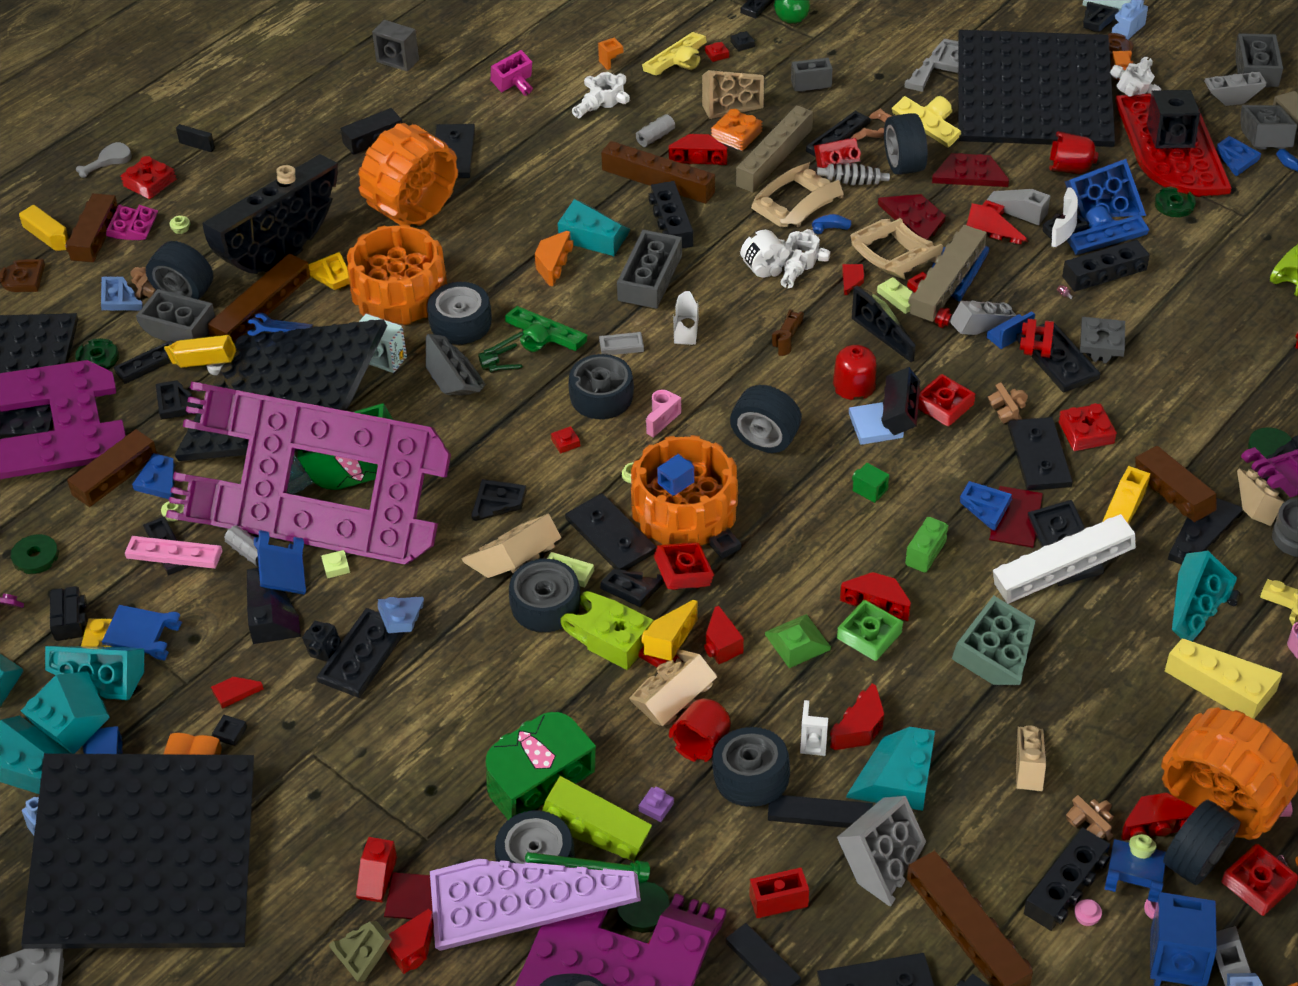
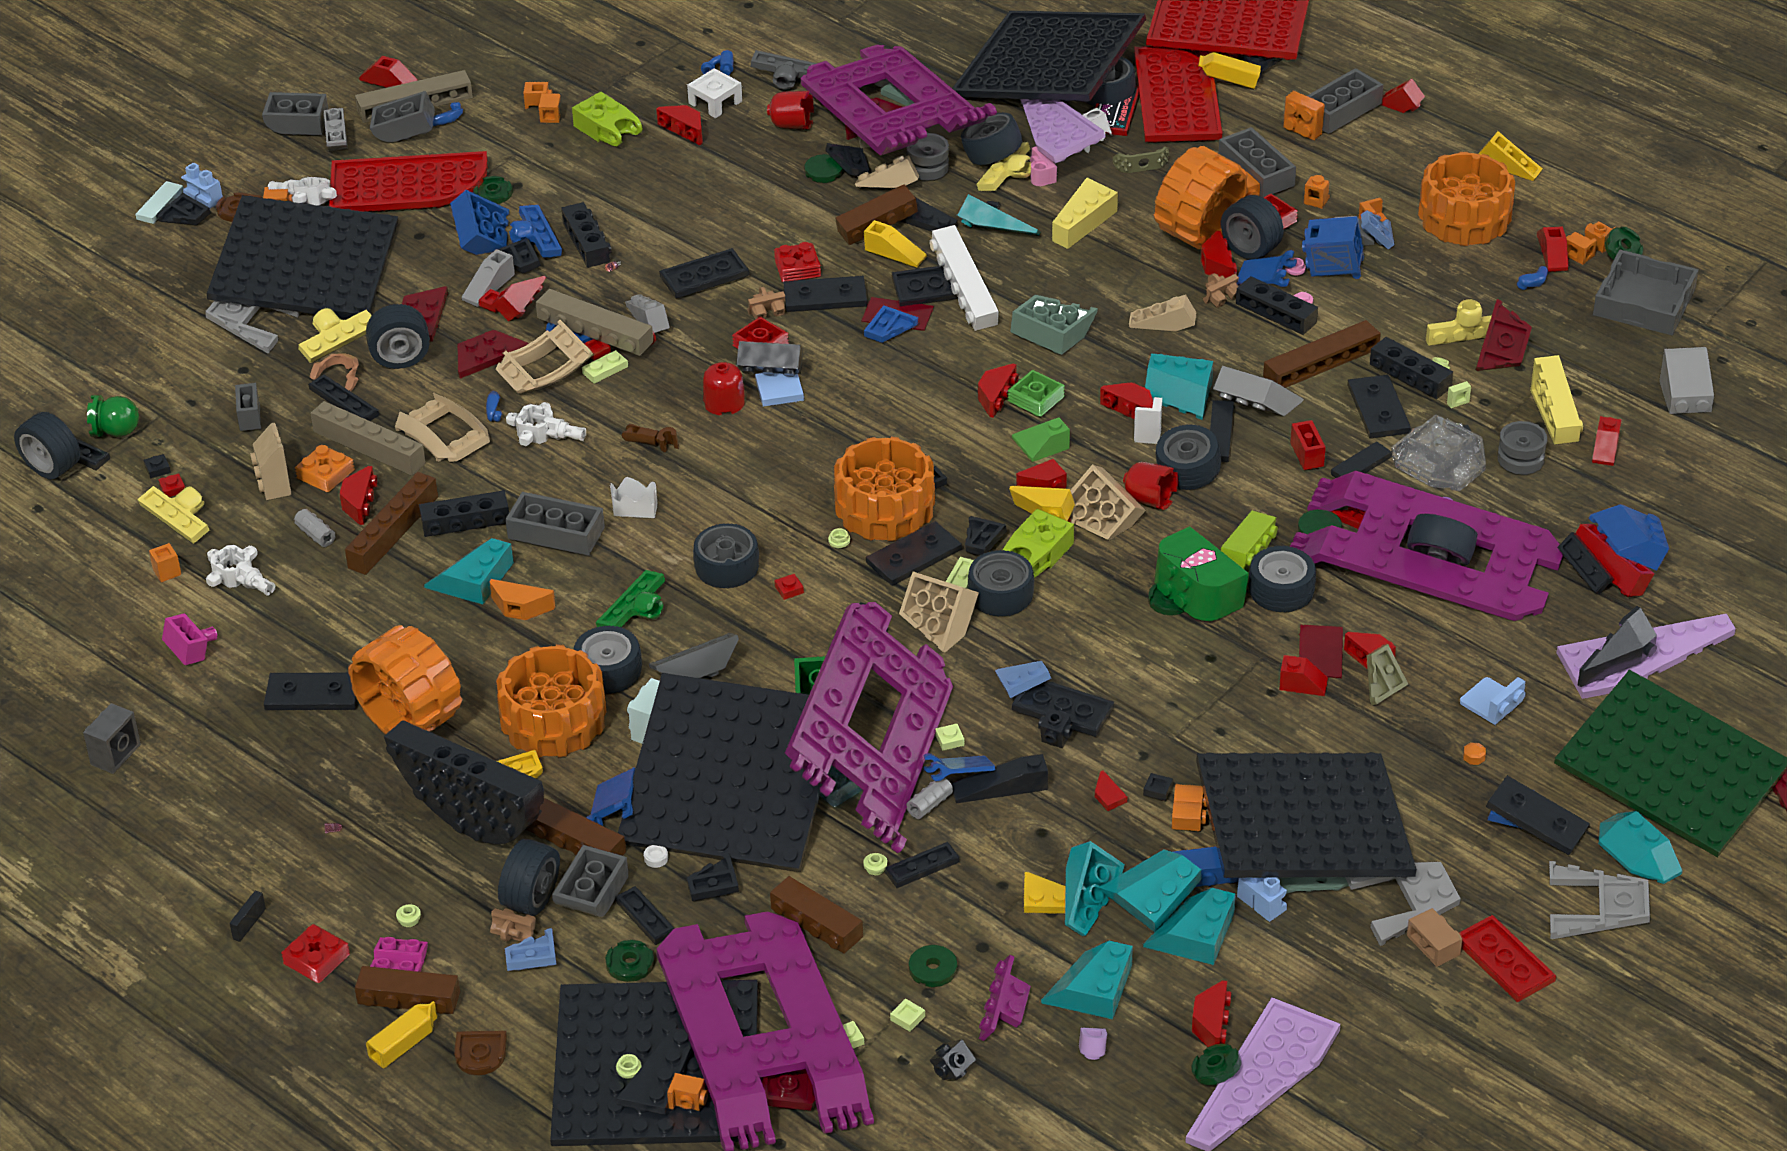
camera: 90 degrees left, 5 degrees down
black brick [50,586,87,641] -> none
light grey piece [76,142,132,178] -> none
blue flag [102,605,182,660] -> none
bright pink tile [125,536,222,569] -> none
blue wing [132,453,175,499] -> none
yellow piece [164,335,236,368] -> none
tan bush [276,165,296,184] -> none
black brick [340,108,402,155] -> none
lavender wing [430,859,641,951] -> none
dark green plant [478,332,524,372] -> none
green piece [525,852,650,882] -> none
light grey tile [599,332,644,355] -> none
medium lavender tile [639,787,674,822] -> none
bright pink plate [646,390,681,438] -> none
red brick [654,542,714,590] -> none
blue brick [657,454,694,496] -> none
black wheel [730,385,802,453] -> none
white brick [740,230,790,278] -> none
red brick [814,138,861,169] -> none
light grey piece [817,163,890,185] -> none
red tile [842,264,864,295] -> none
black wedge [852,286,916,362] -> none
green brick [852,463,889,503] -> none
bright green brick [905,517,948,572] -> none
blue panel [987,311,1035,349] -> none
red brick [1020,319,1054,358] -> none
red cylinder [1049,131,1098,174] -> none
white slope [1052,187,1078,247] -> none
dark grey piece [1080,317,1125,363] -> none
yellowish green plate [1129,834,1156,859] -> none
black brick [1147,90,1200,148] -> none
blue wing [1216,136,1261,176] -> none

